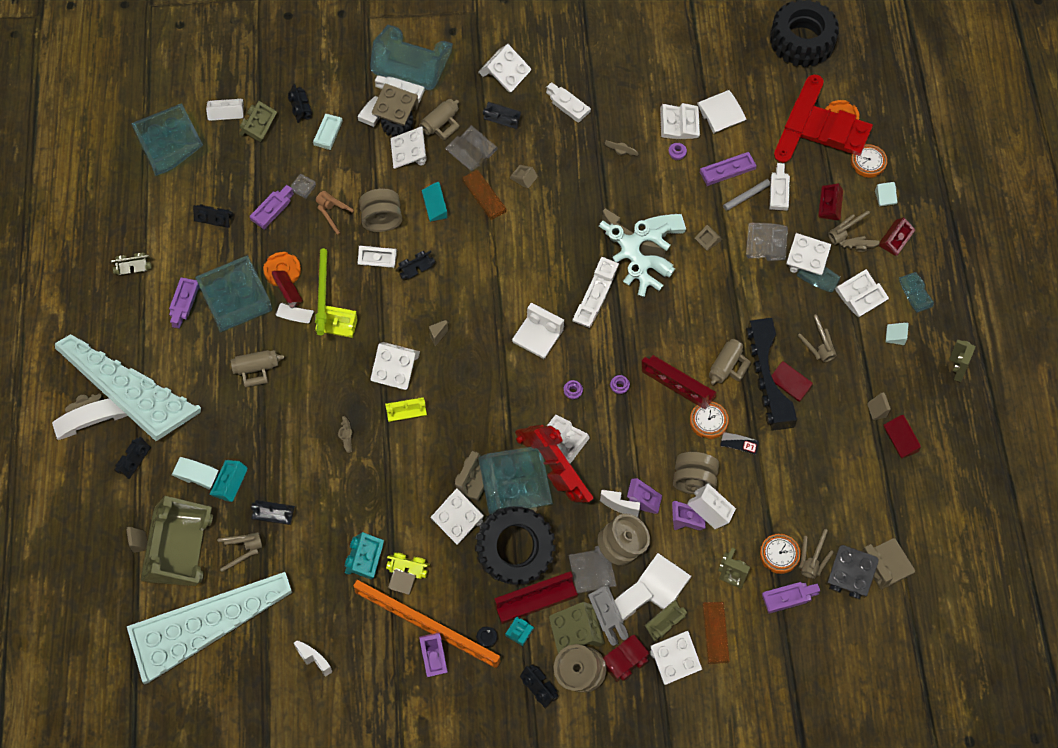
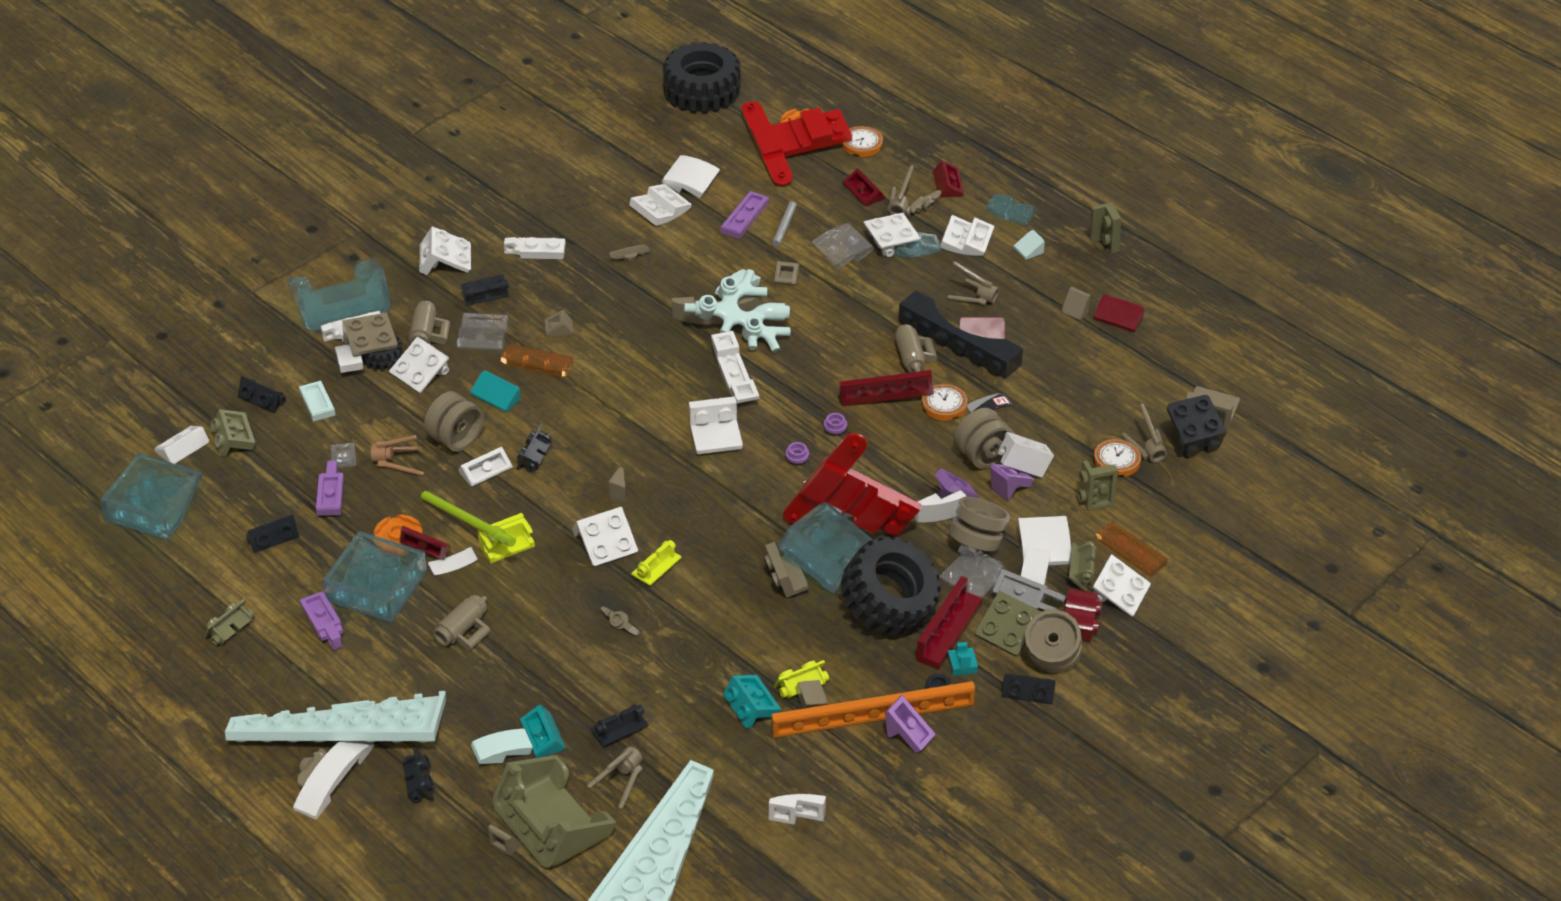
camera: 40 degrees left, 20 degrees down
white hinge [431,488,484,545] -> none
medium lavender plate [669,143,687,160] -> none
medium lavender hinge [762,582,820,614] -> none
white hinge [769,163,790,211] -> none
light aqua slope [875,182,897,206] -> none

